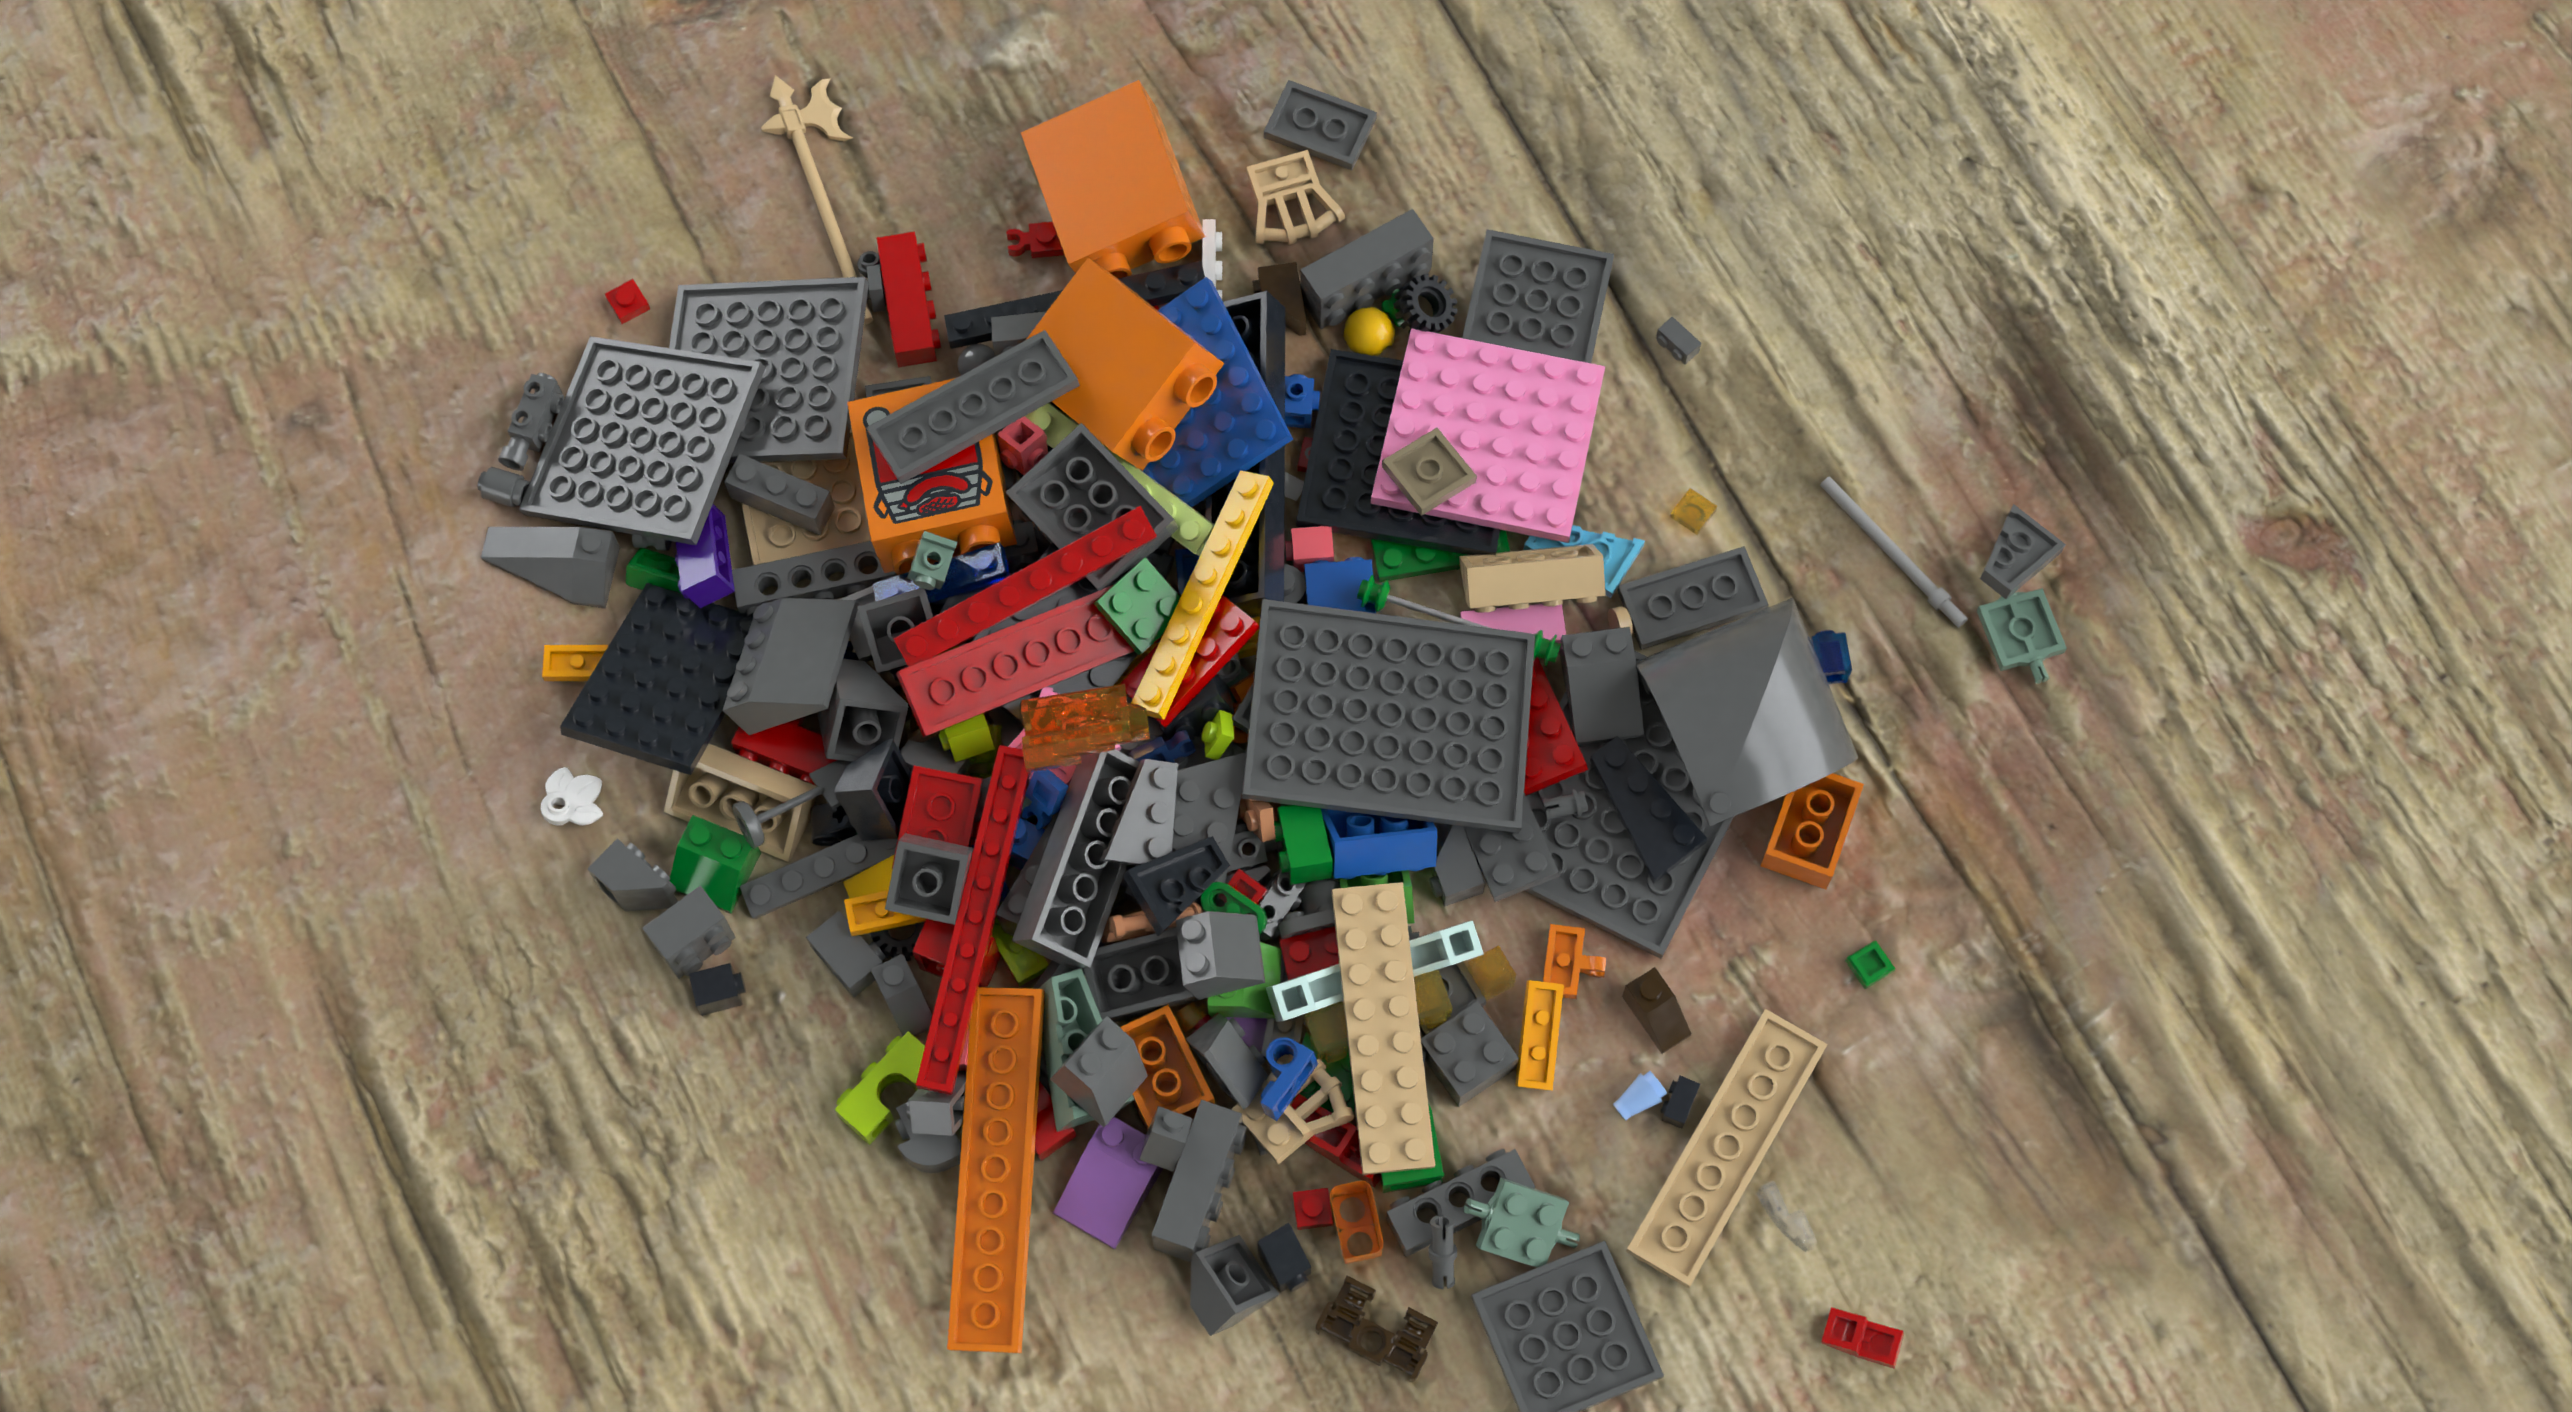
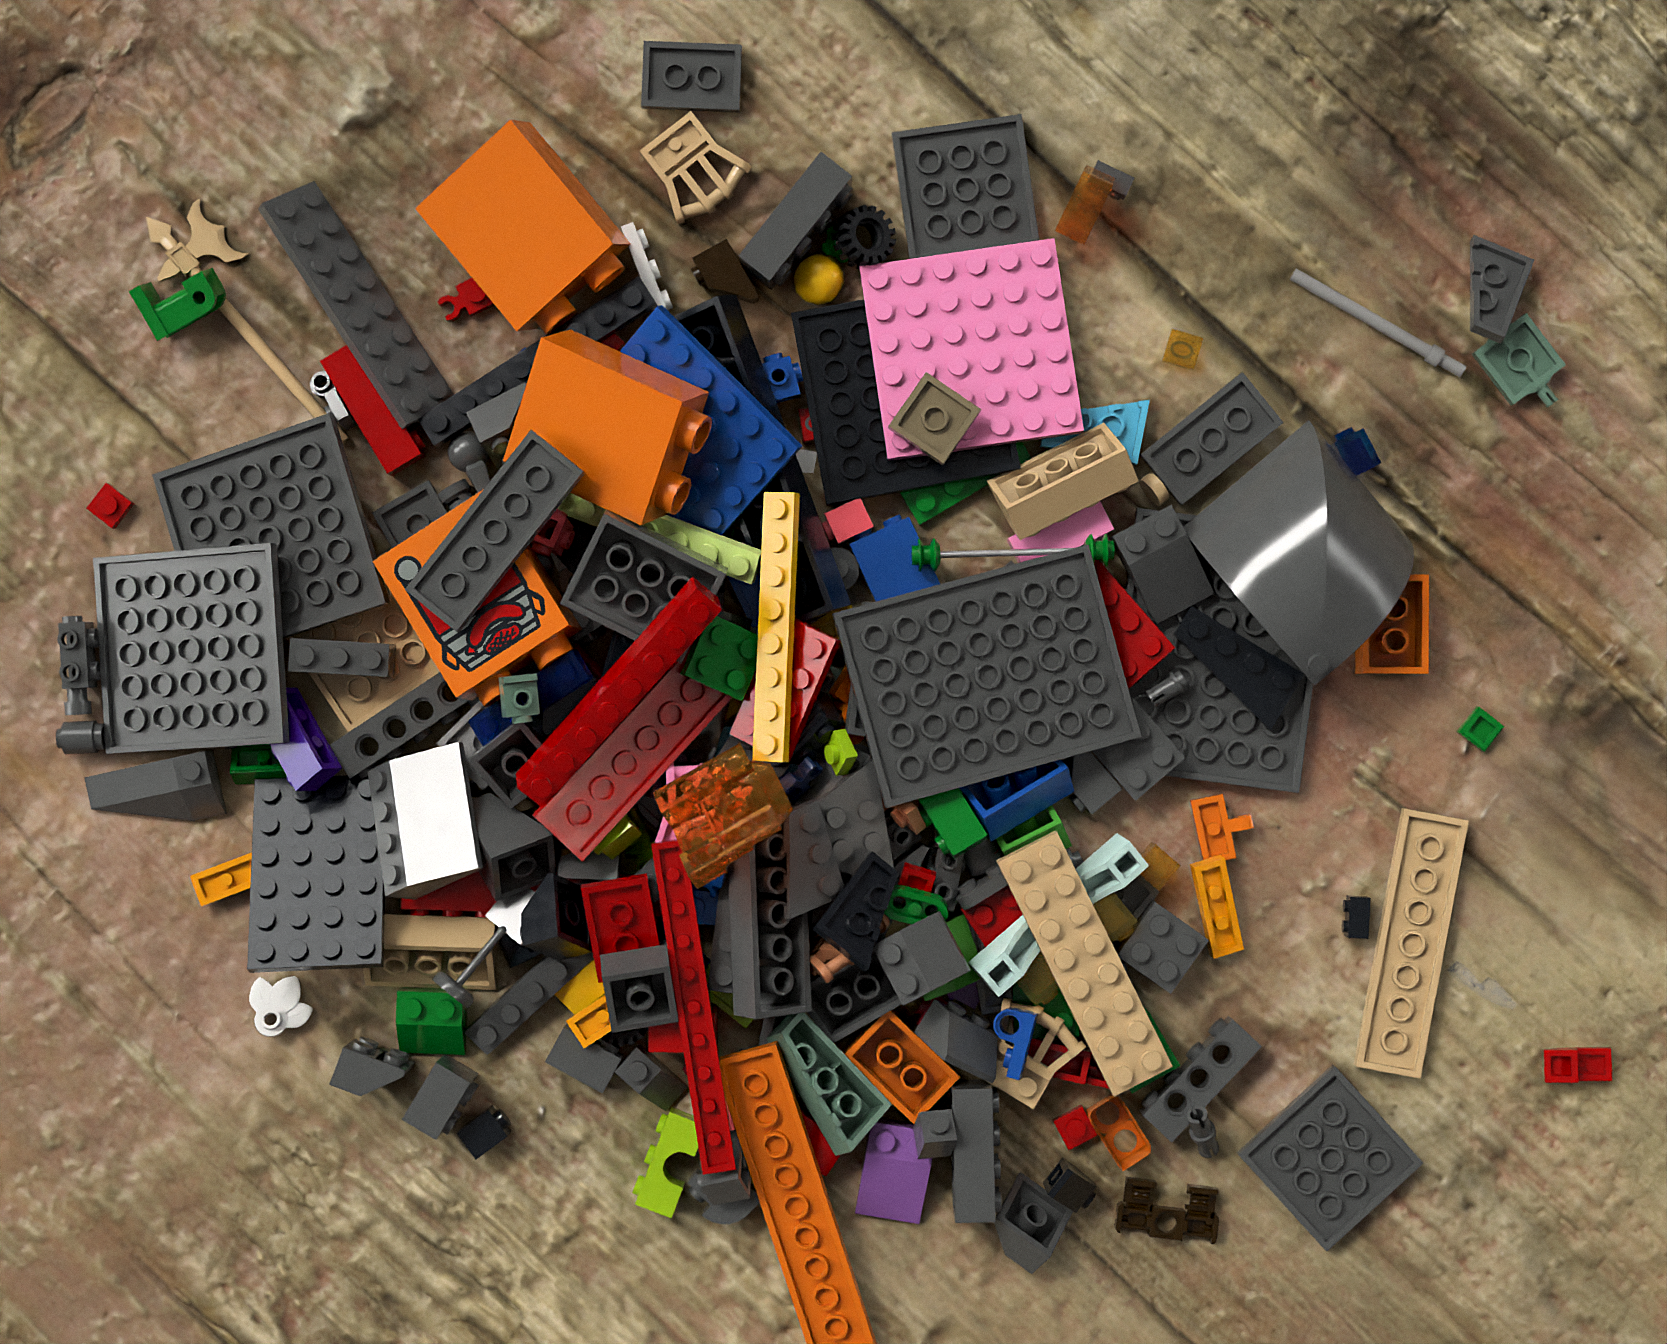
camera: 20 degrees left, 20 degrees up
dark grey slope [1050,1016,1148,1127] -> none
sand green plate [1464,1178,1580,1268] -> none
light blue cone [1613,1071,1667,1121] -> none
dark brown slope [1622,967,1691,1054] -> none
none -> green piece [129,268,226,341]
none -> dark grey plate [258,181,454,429]
none -> clear orange brick [1055,165,1116,245]

